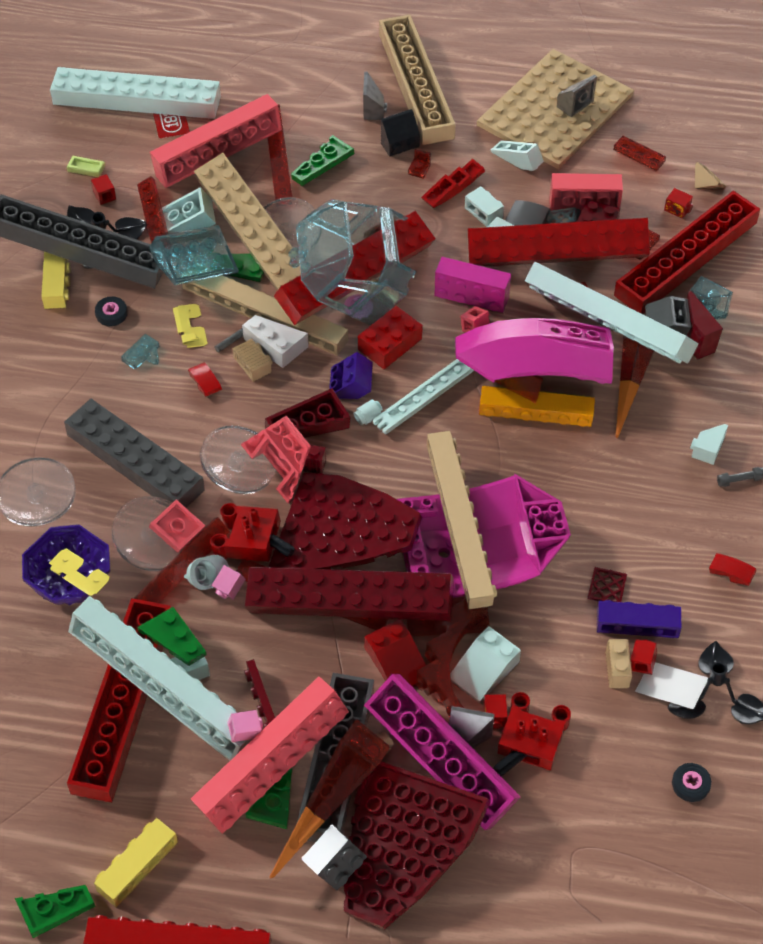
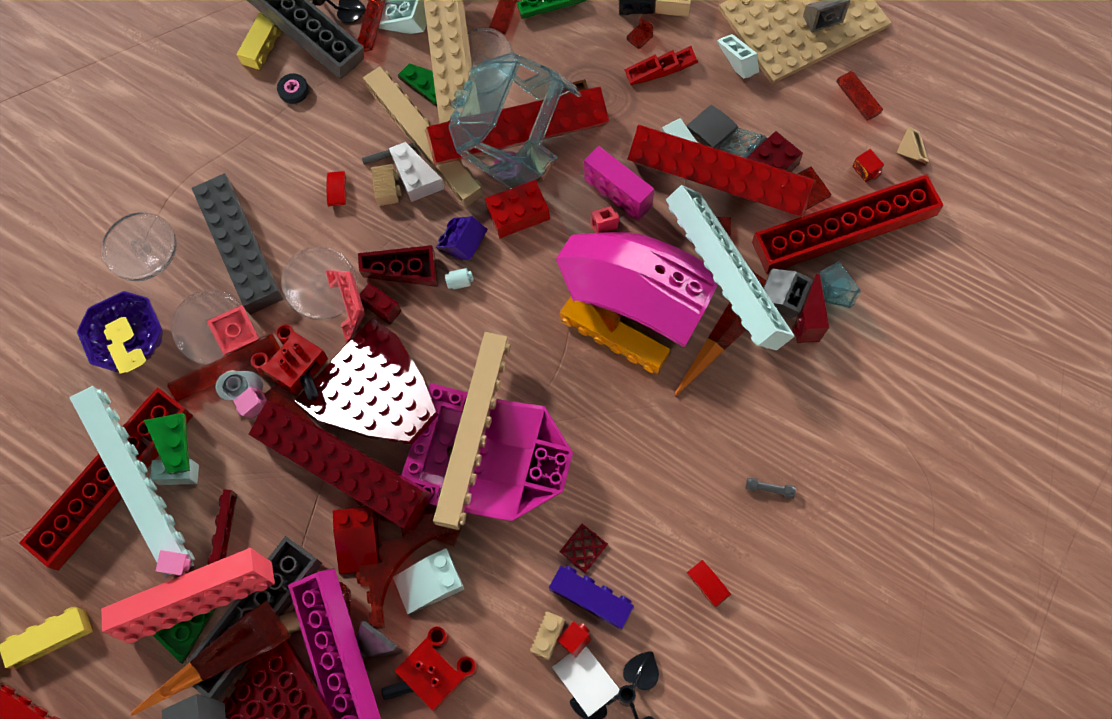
camera: 30 degrees right, 15 degrees up
clear light blue plate [121,334,160,370] -> none
clear light blue slope [149,225,239,285] -> none
light yellow piece [173,304,208,348] -> none
light aqua hinge [372,359,474,435] -> none
light aqua brick [465,186,504,227] -> none
red brick [484,694,507,729] -> none
coral brick [549,173,623,213] -> none
light aqua slope [690,424,728,465] -> none

